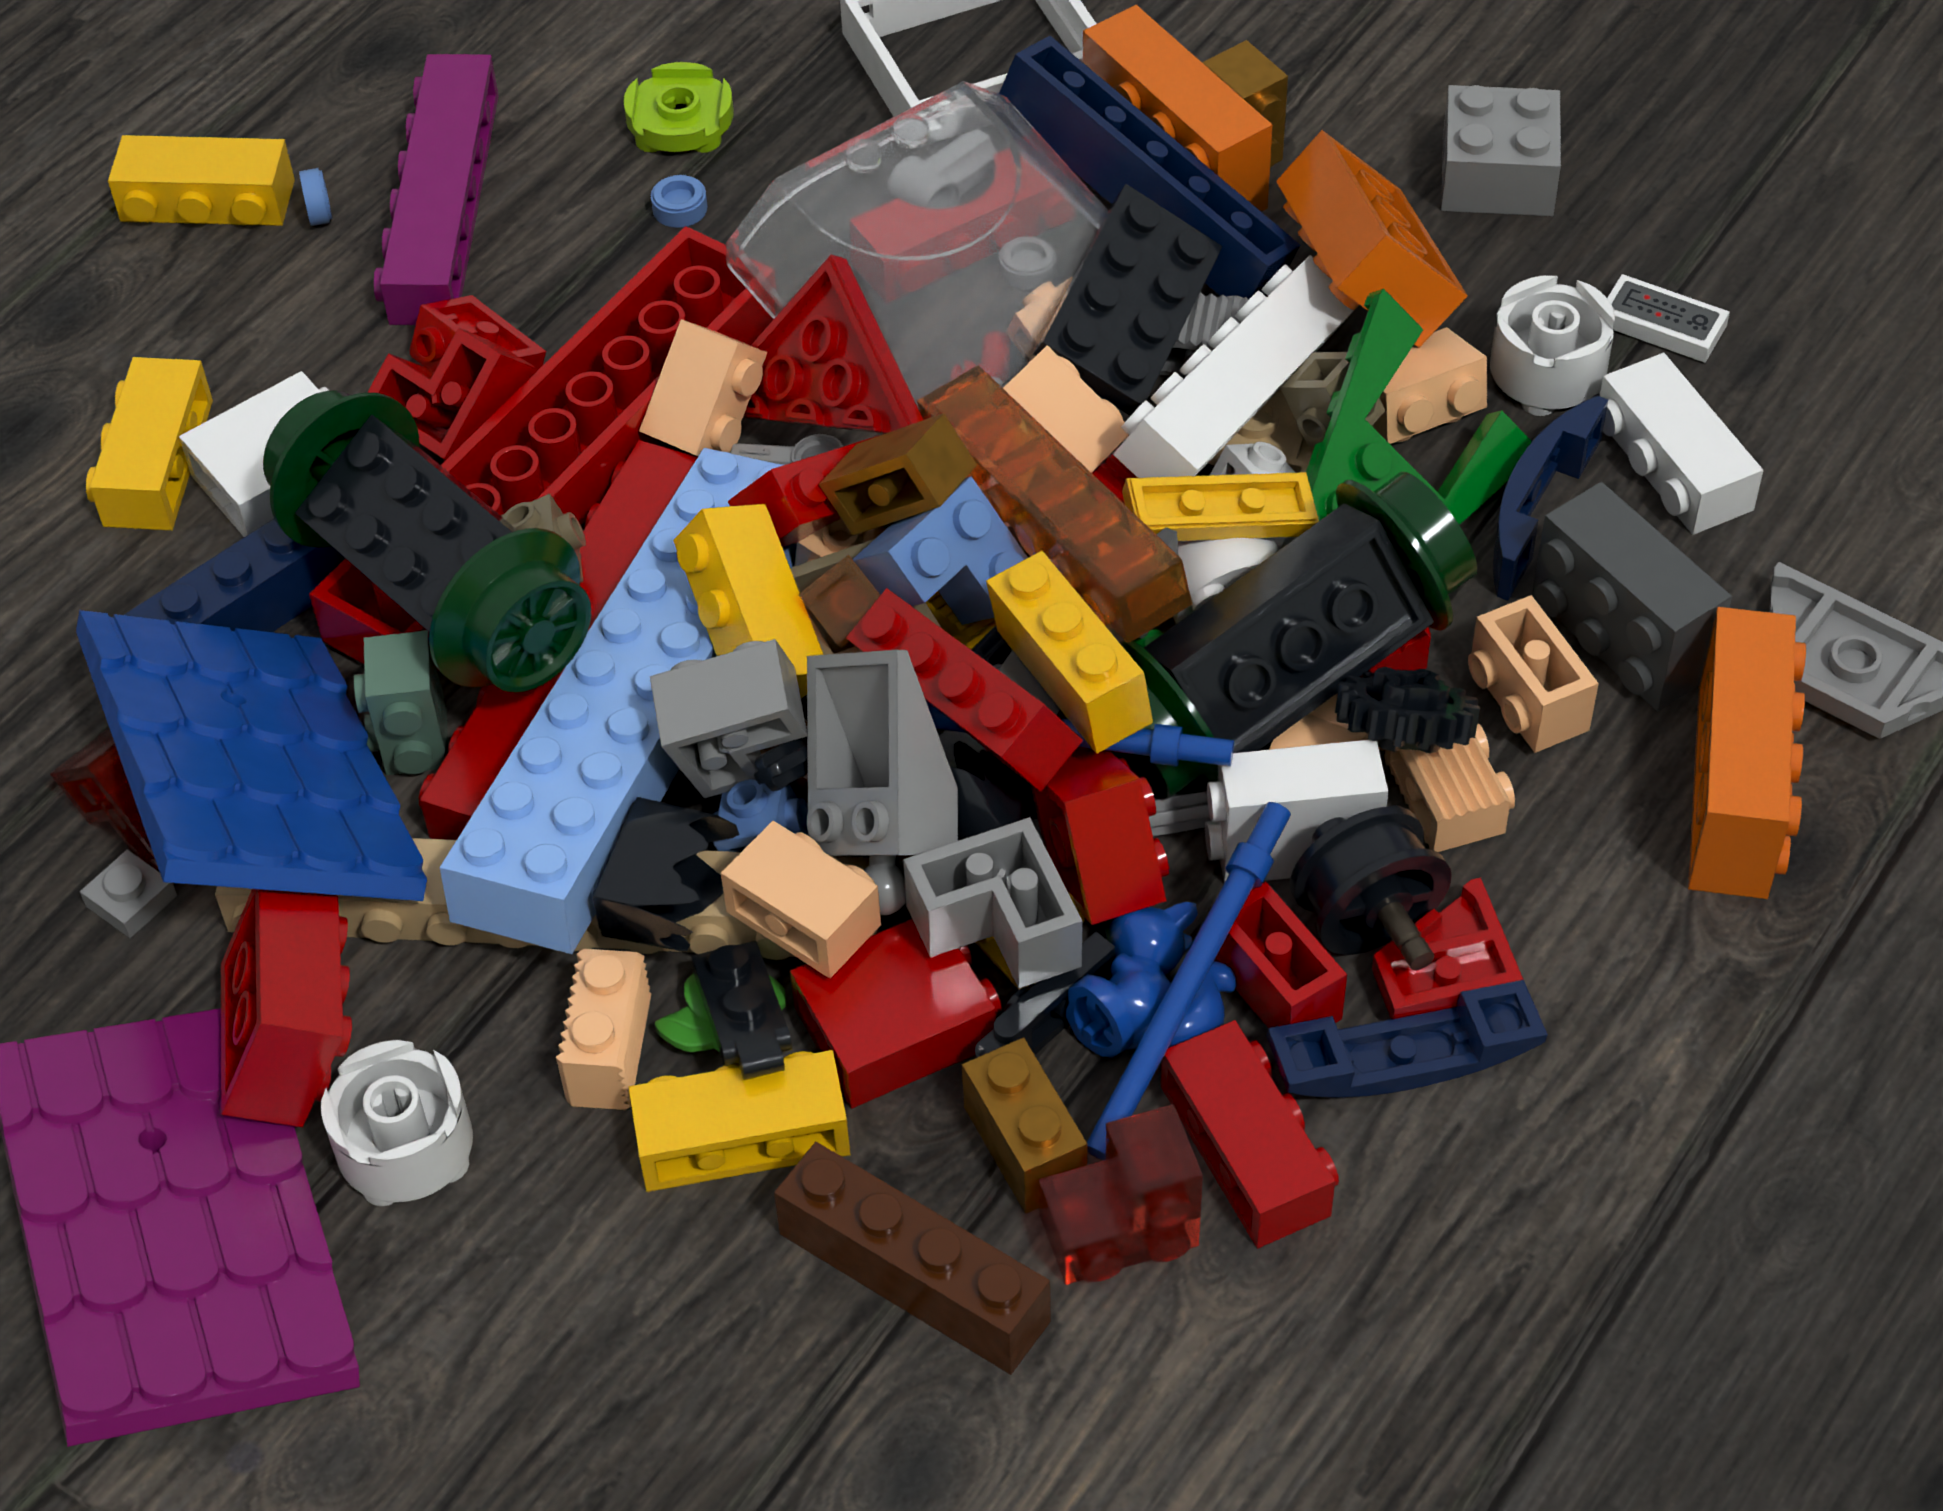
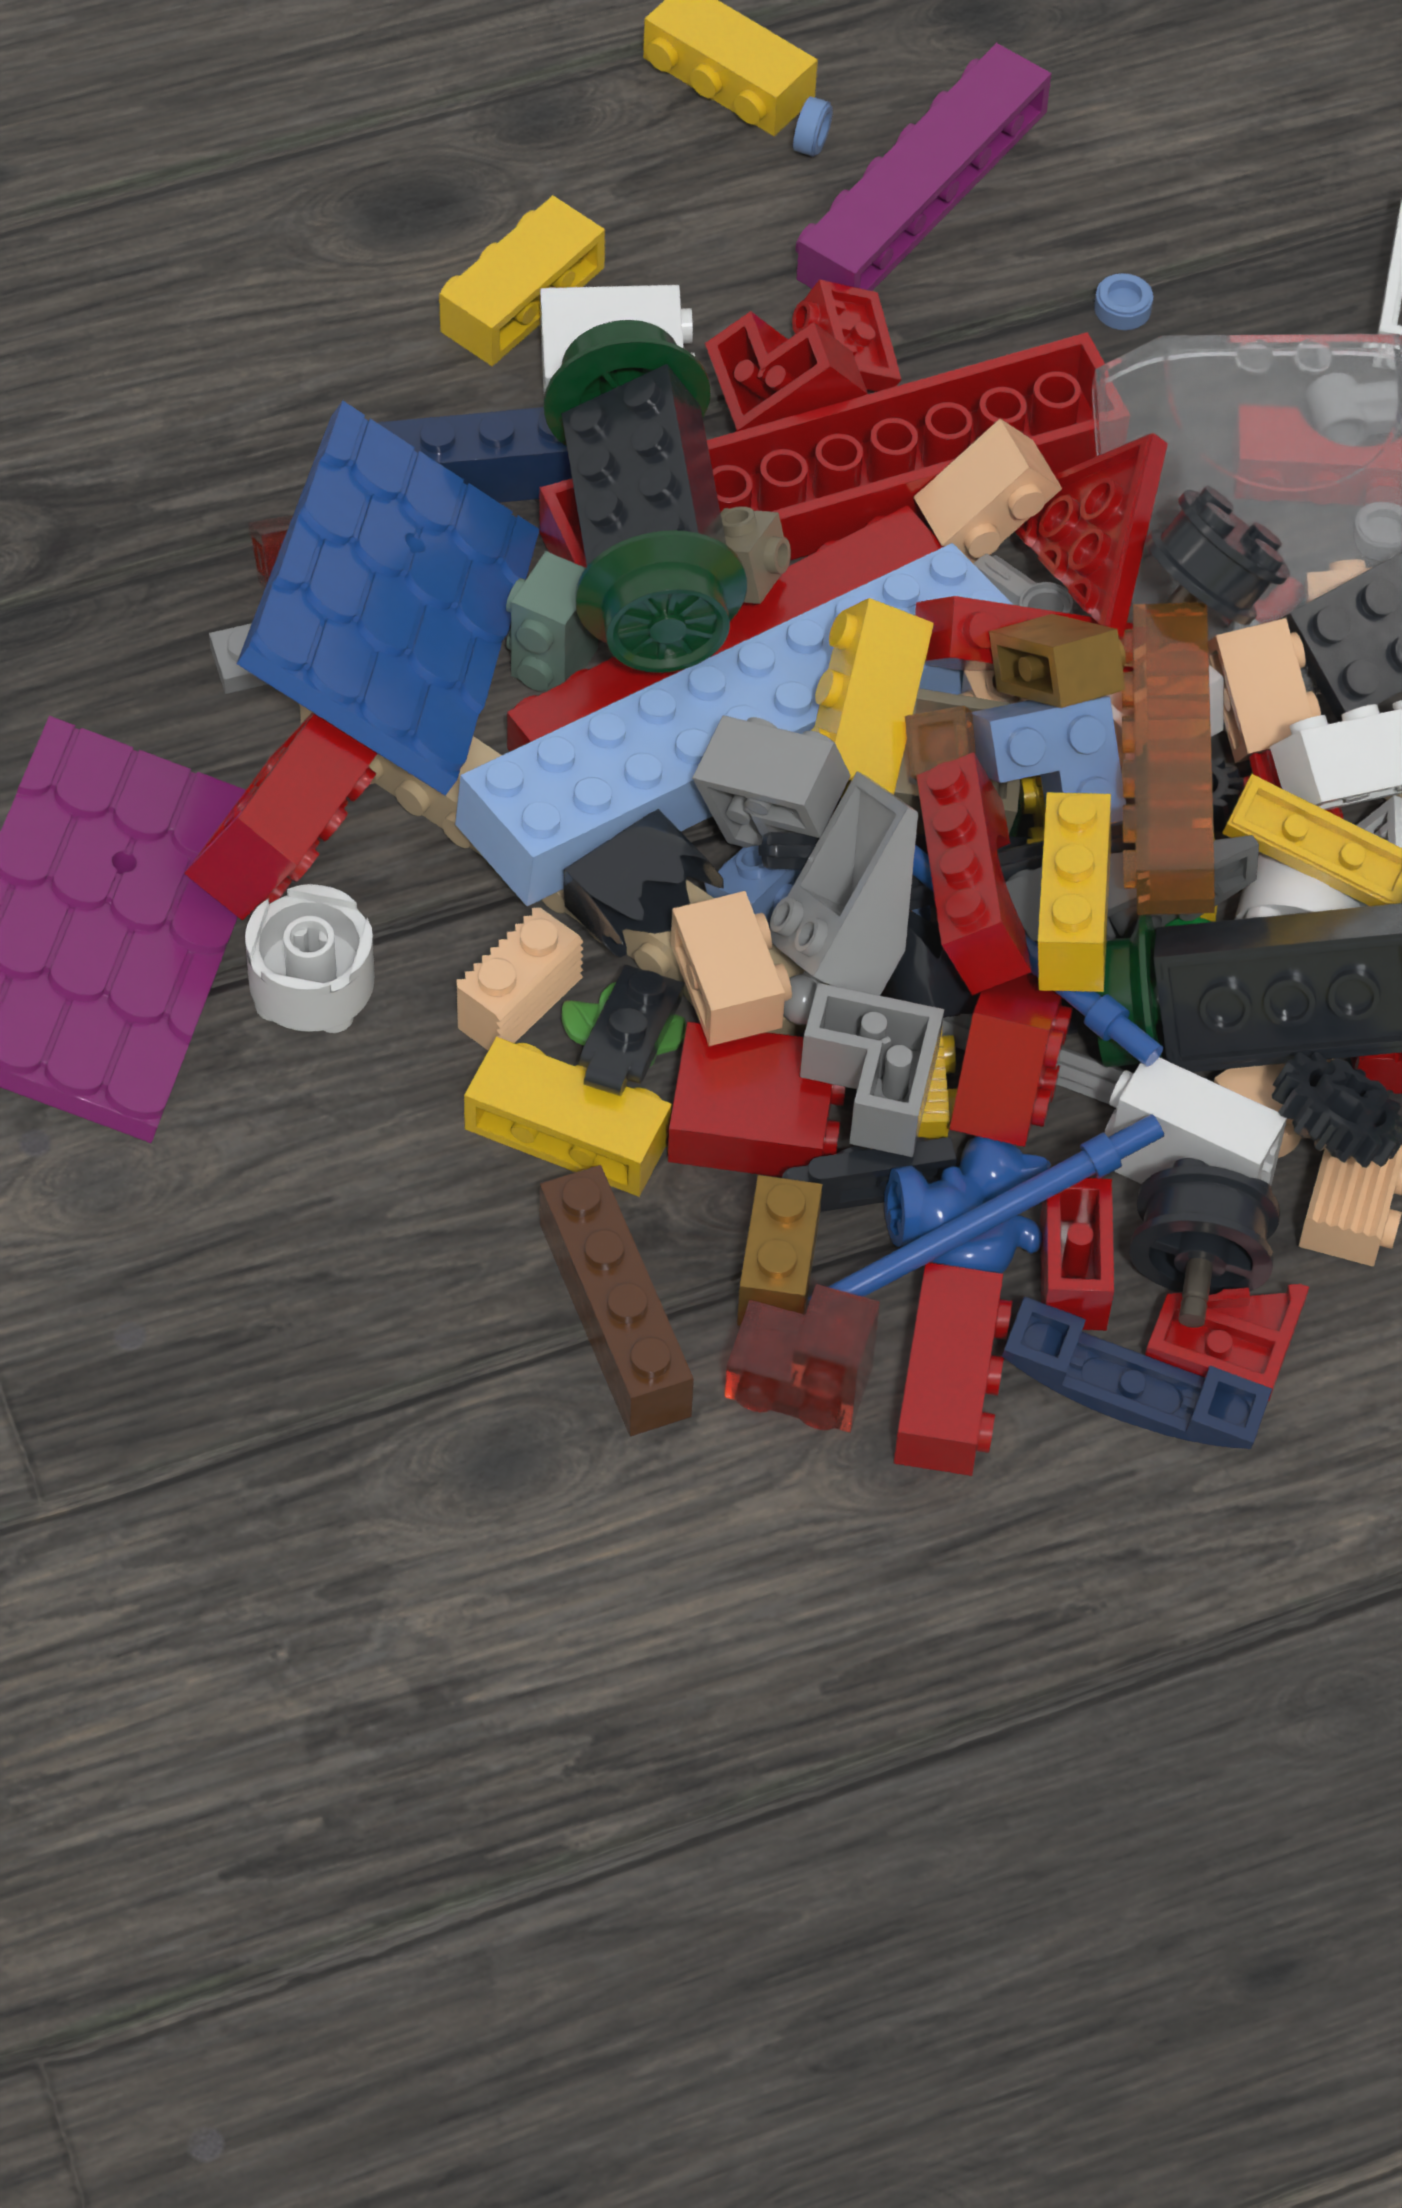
camera: 30 degrees right, 5 degrees up
lime plate [624,62,734,153] -> none
none -> black wheel [1145,485,1290,640]

